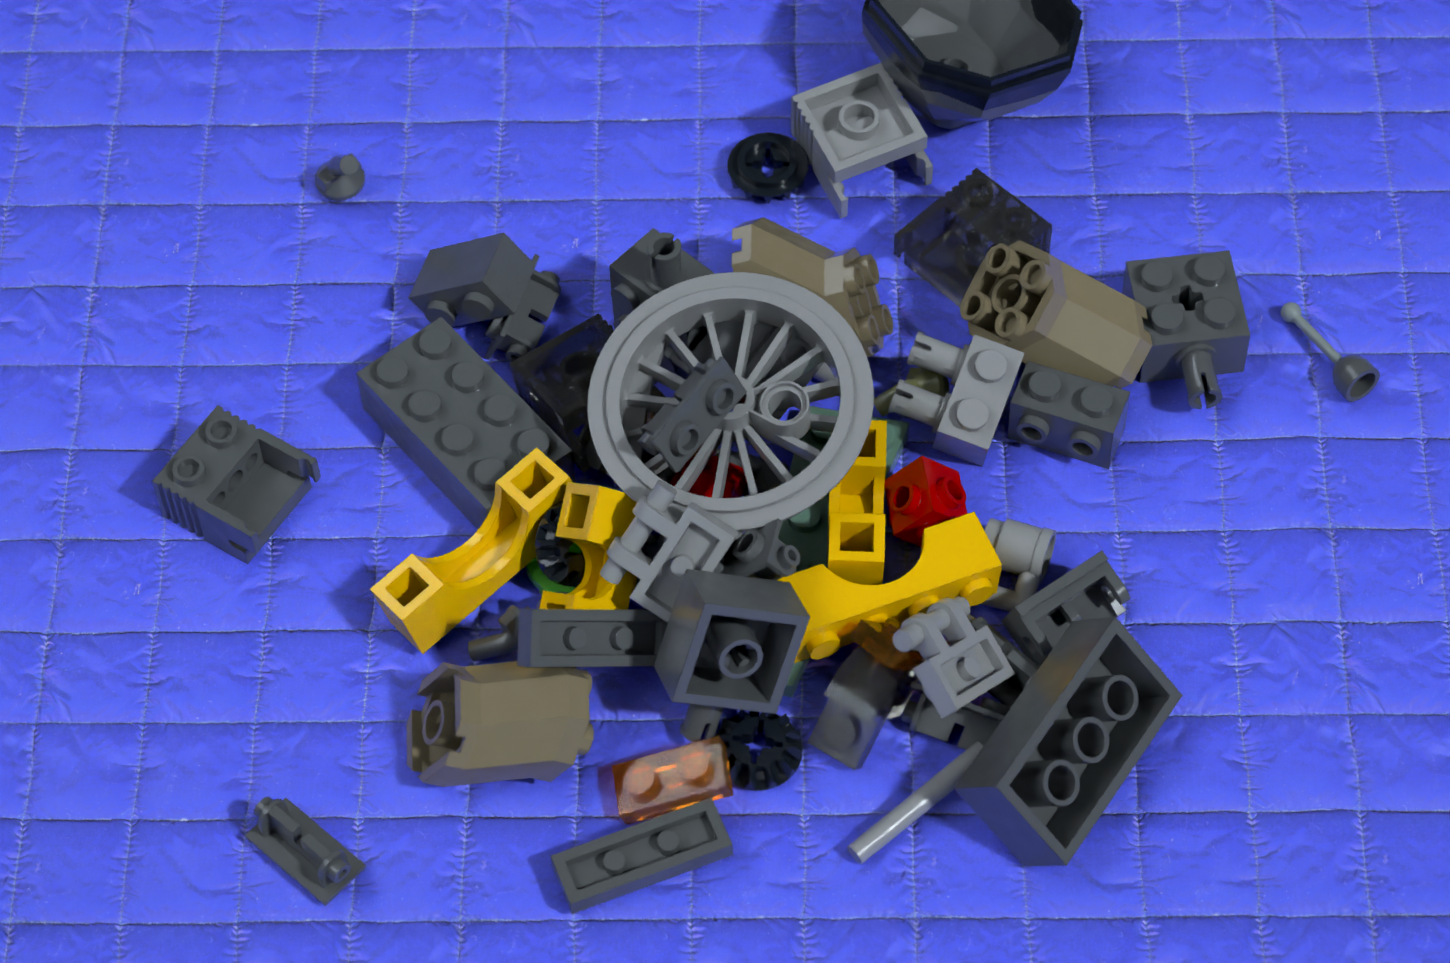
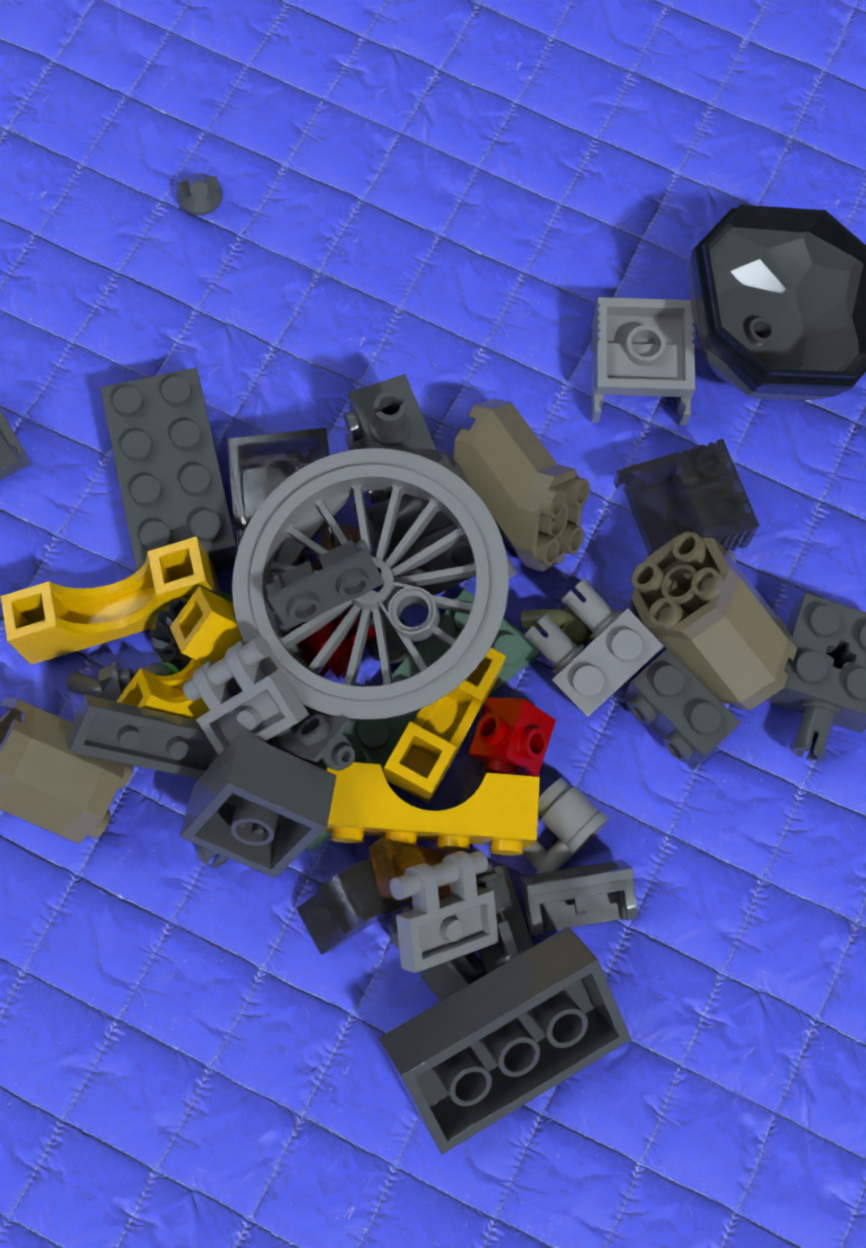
camera: 20 degrees right, 15 degrees up
dark grey brick [408,233,536,327] -> none
dark grey hinge [484,254,561,365] -> none
dark grey plate [551,797,733,914] -> none
clear orange plate [612,736,734,825] -> none
black gear [713,710,803,791] -> none
black gear [727,133,808,204] -> none
light grey bar [847,741,983,864] -> none

